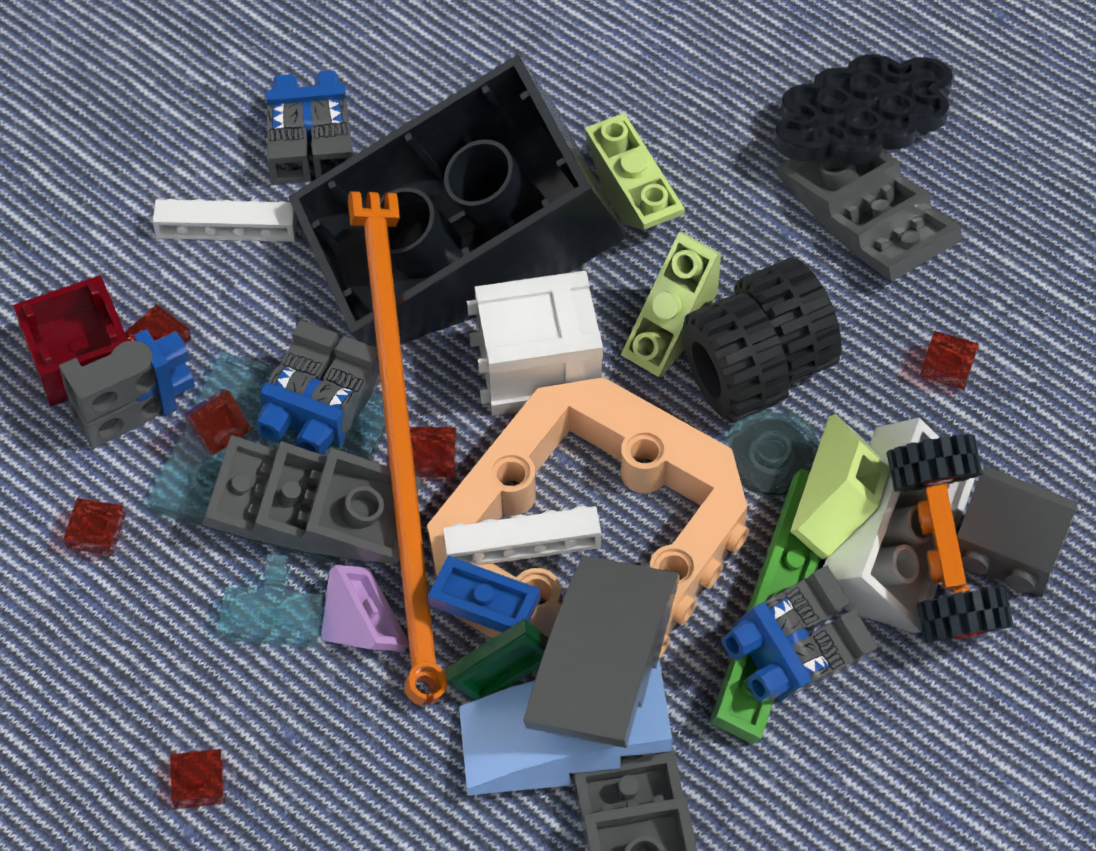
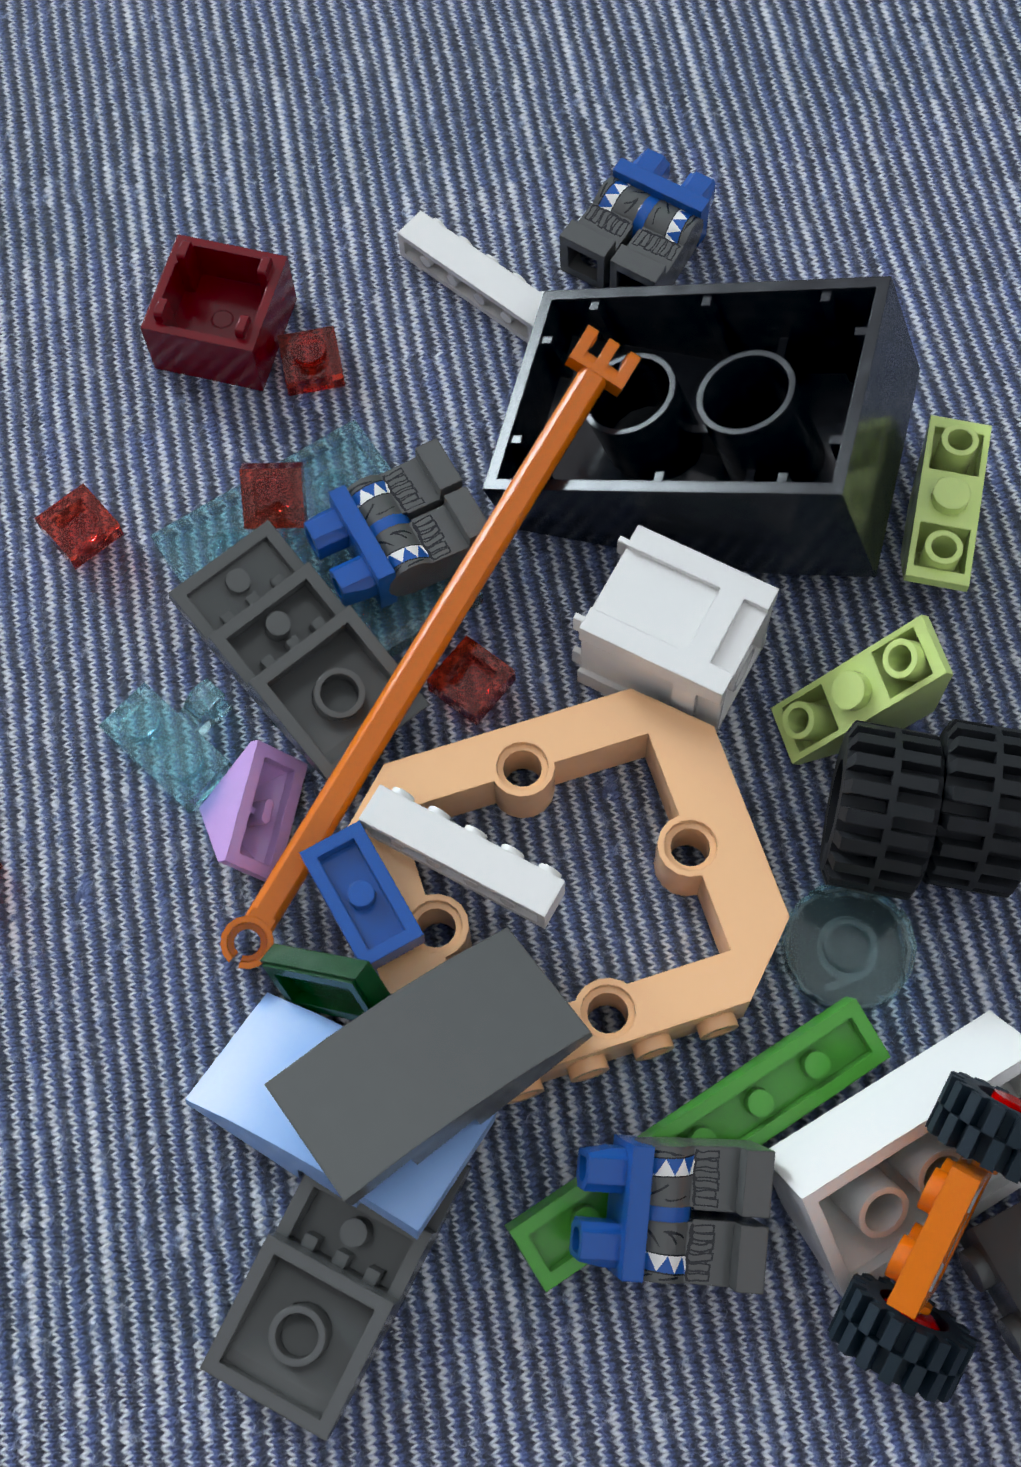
camera: 40 degrees right, 10 degrees up
dark grey hips [59,329,195,450] -> none
yellowish green slope [790,414,890,559] -> none

